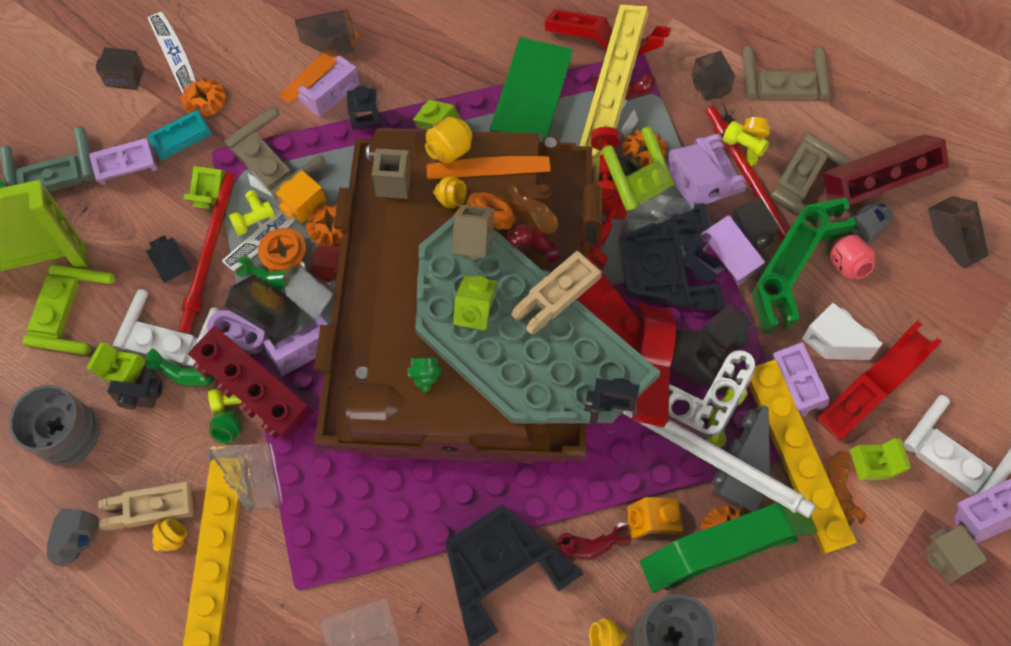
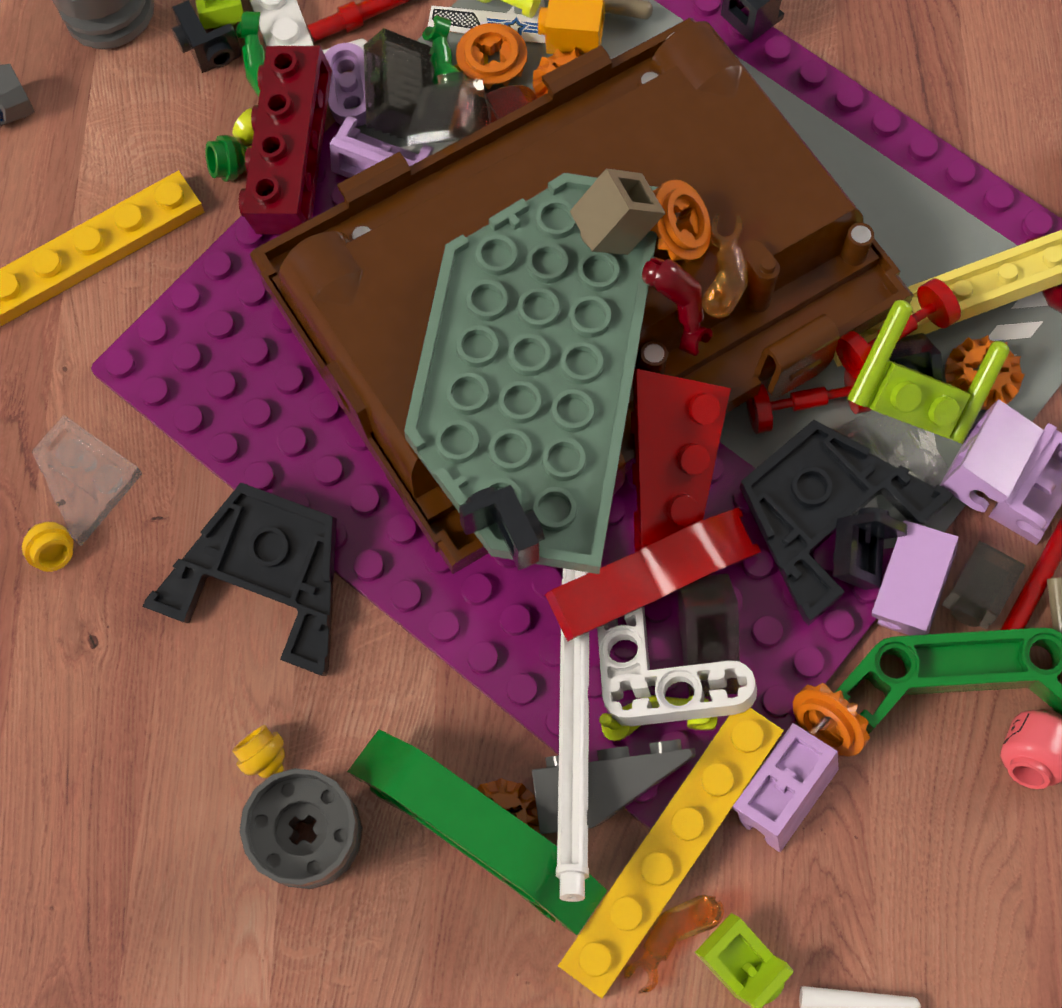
camera: 55 degrees right, 5 degrees up
tan hinge [98,481,194,531] -> none
yellow plate [152,517,187,551] -> none
clear wing [207,443,283,511] -> none
dark tan brick [371,148,411,199] -> none
green plate [407,358,442,393] -> none
lime bracket [413,100,462,130] -> none
yellow head [425,117,472,164] -> none
orange sticker [426,156,551,179] -> none
yellow plate [433,176,467,209] -> none
lime bracket [453,275,498,330] -> none
green tile [490,37,573,139] -> none
tan hinge [511,251,602,335] -> none
dark red arm [557,522,632,560] -> none
light orange bracket [627,497,683,538] -> none
clear smoke brick [699,303,753,360] -> none
white slope [802,303,883,360] -> none
red piece [816,320,942,442] -> none
none -> orange gear [793,683,871,757]

